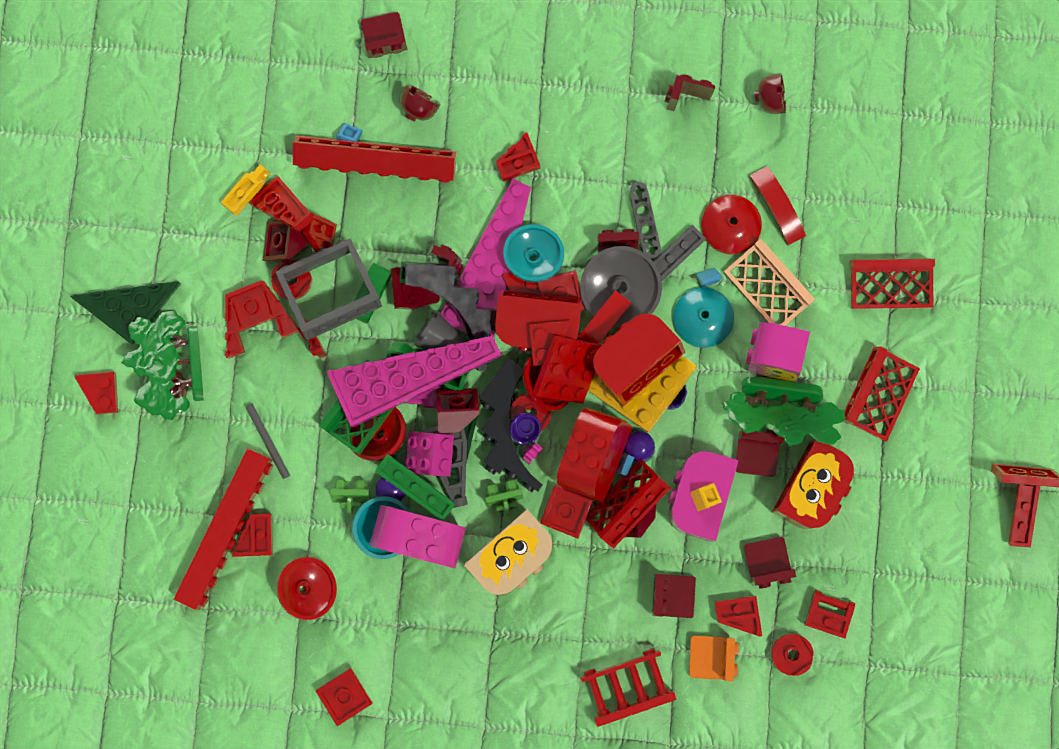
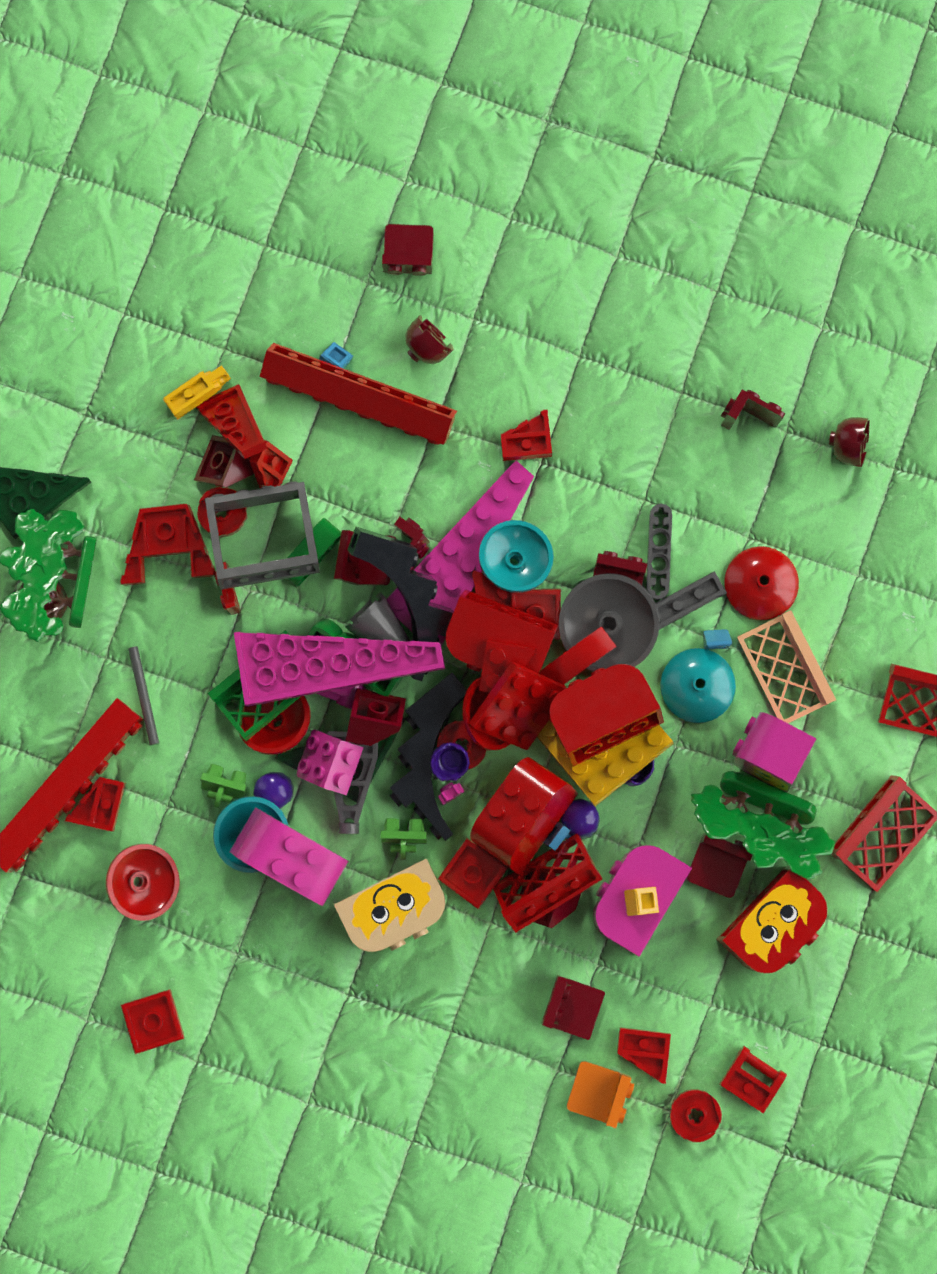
camera: 15 degrees right, 0 degrees up
green fence [375,454,456,521] -> none
red fence [580,648,677,727] -> none
dark red bracket [744,537,796,589] -> none
red slope [749,167,806,246] -> none

